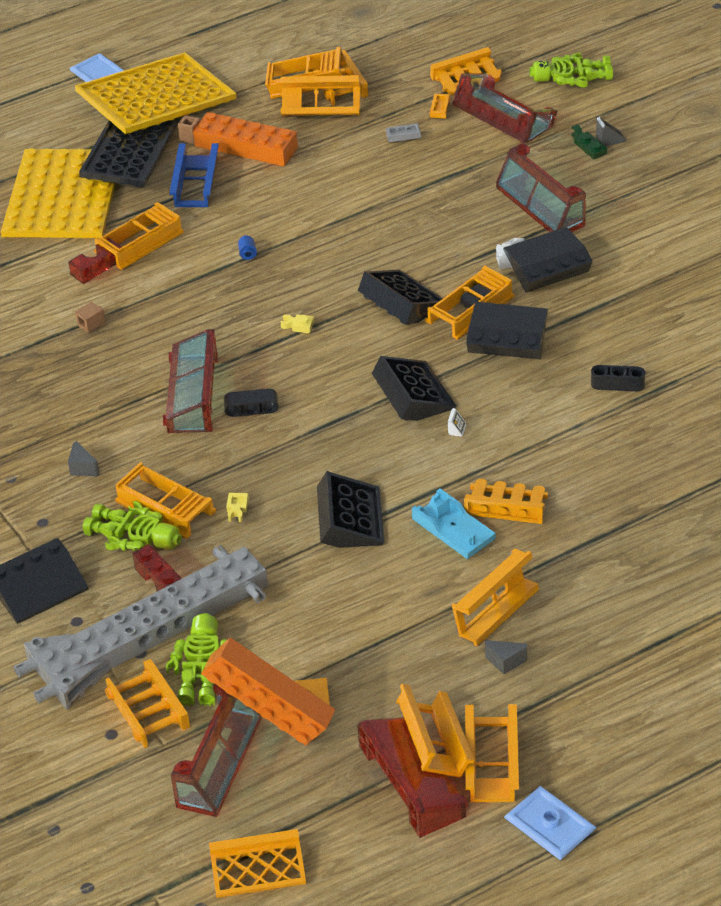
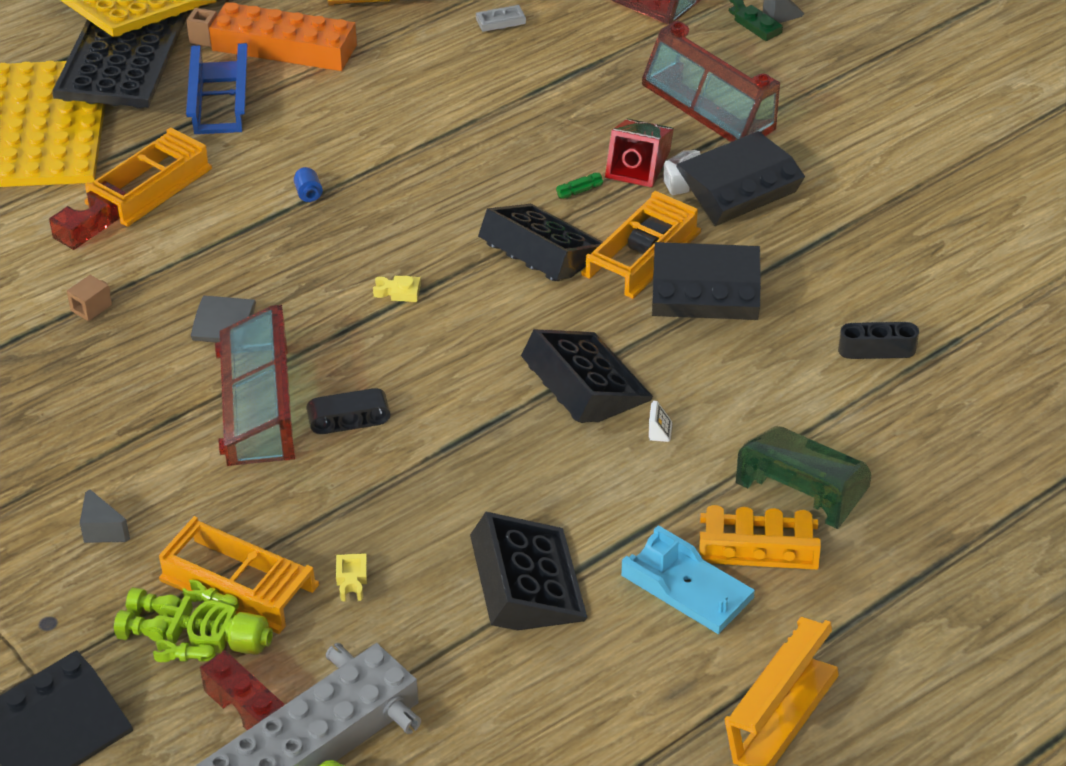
camera: 10 degrees left, 0 degrees up
none -> dark grey slope [191,295,256,345]
none -> green axle [556,172,603,199]
none -> red slope [605,118,674,187]
none -> clear green windscreen [736,426,871,529]

